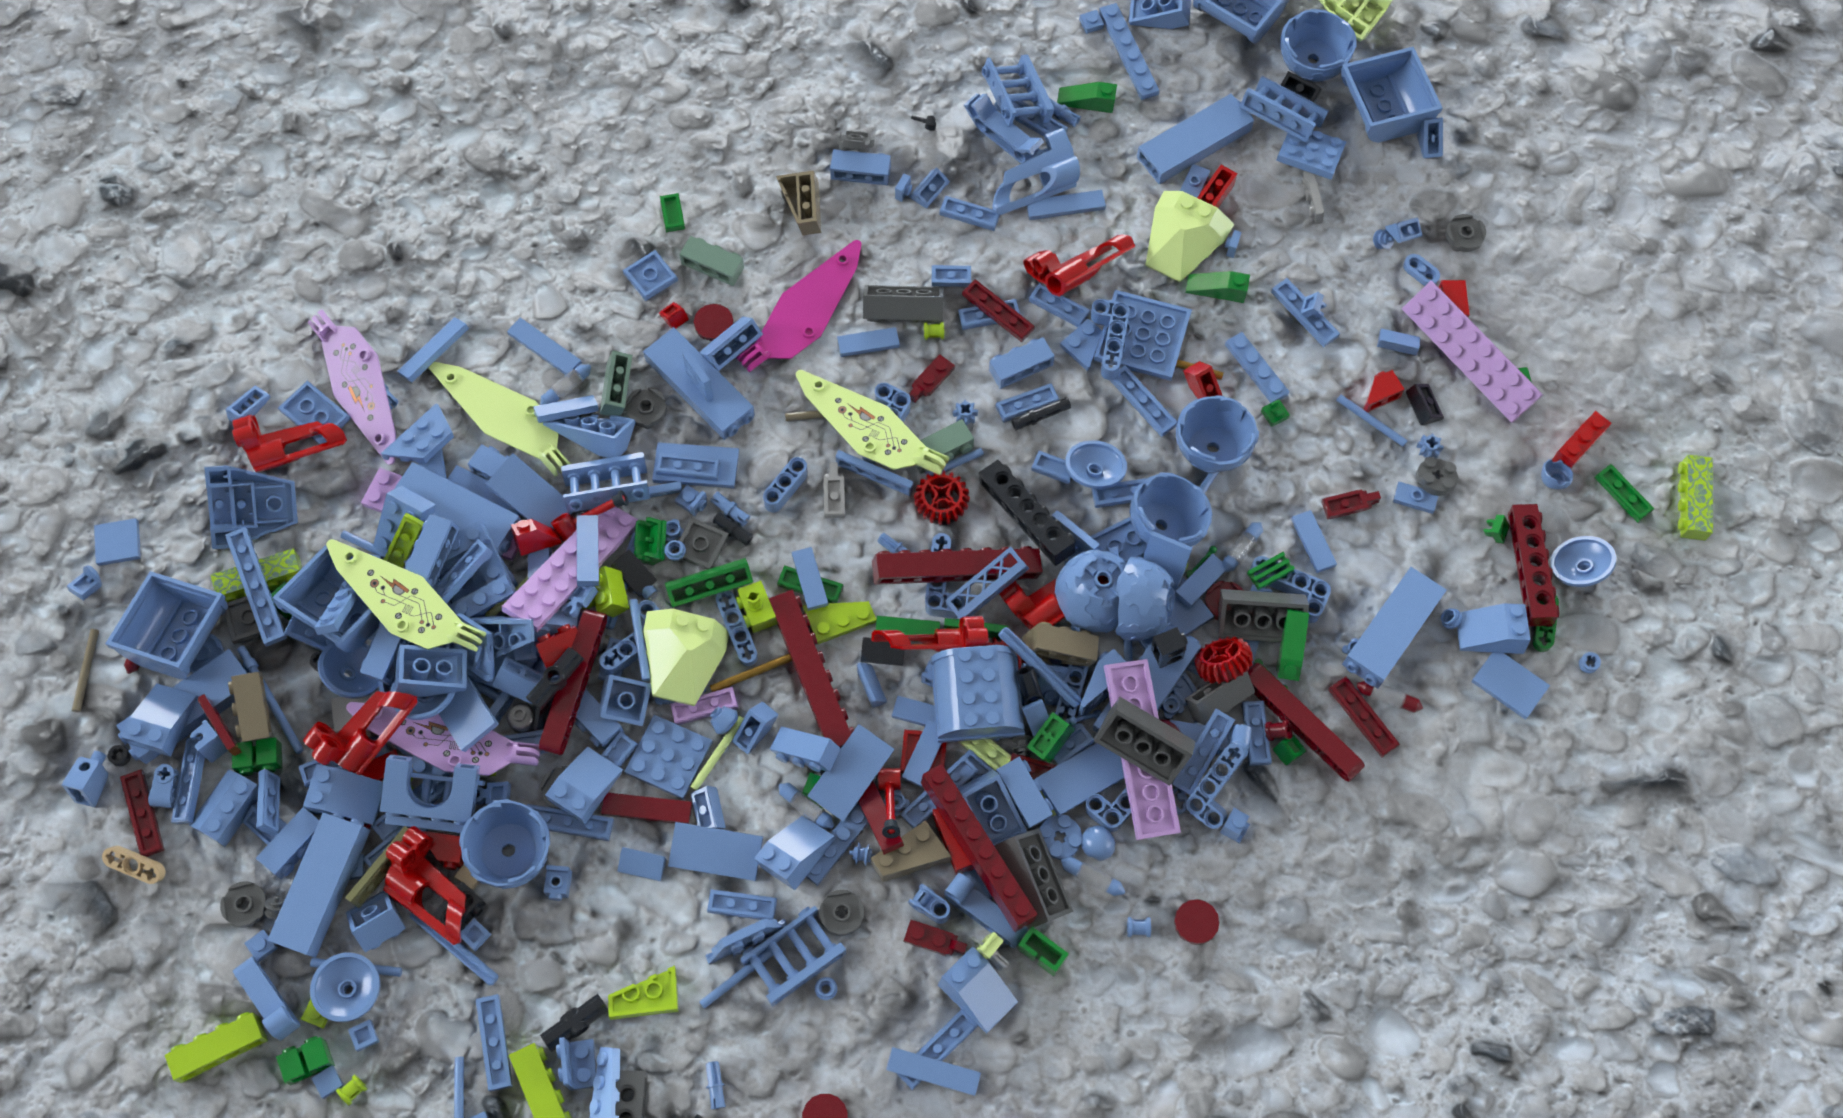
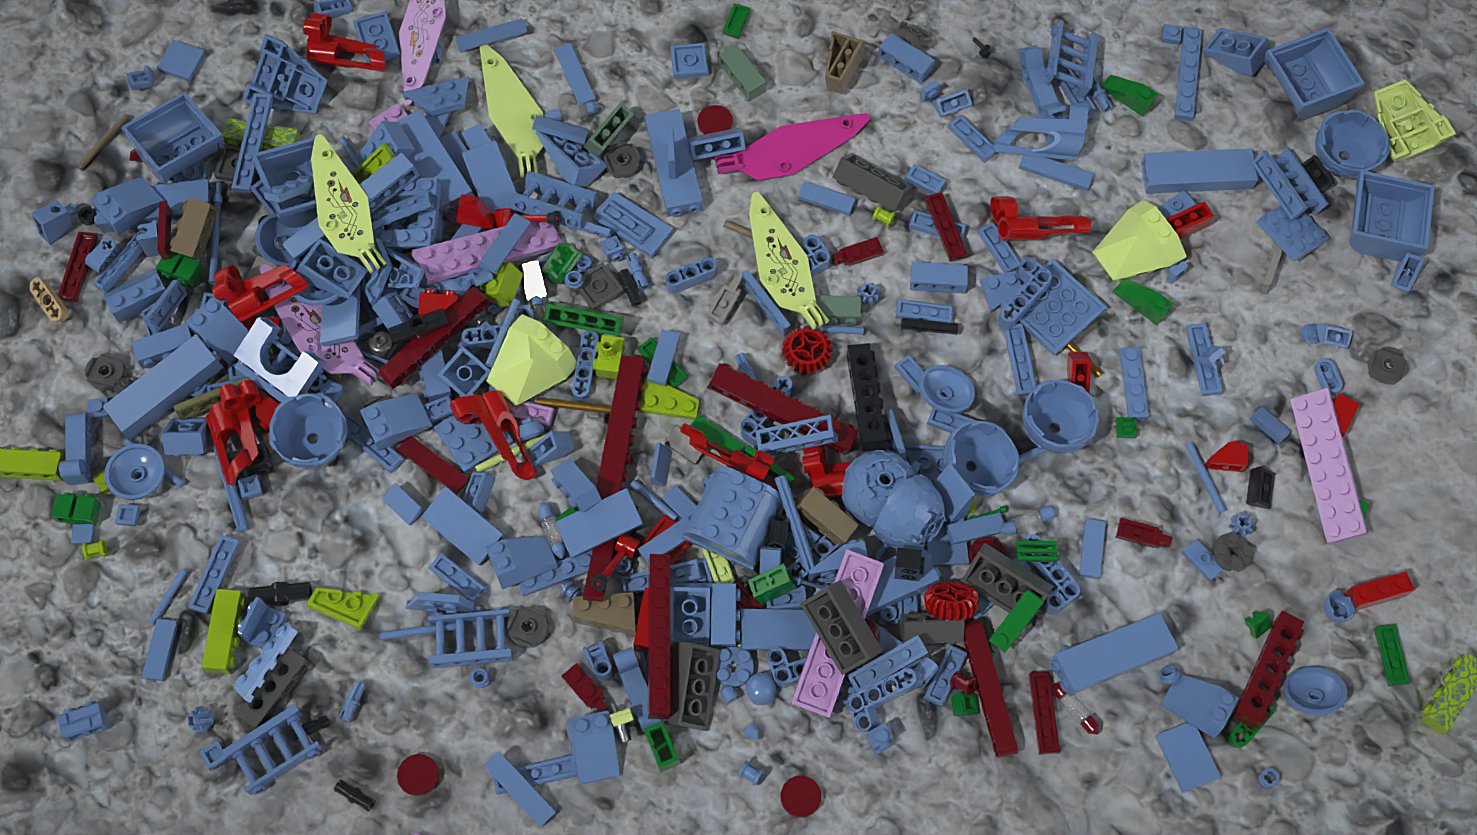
camera: 30 degrees right, 0 degrees up
medium blue brick [544,865,572,901] -> none
red slope [659,302,689,329] -> none
none -> red panel [449,390,538,480]
none -> medium blue bar [630,480,679,521]

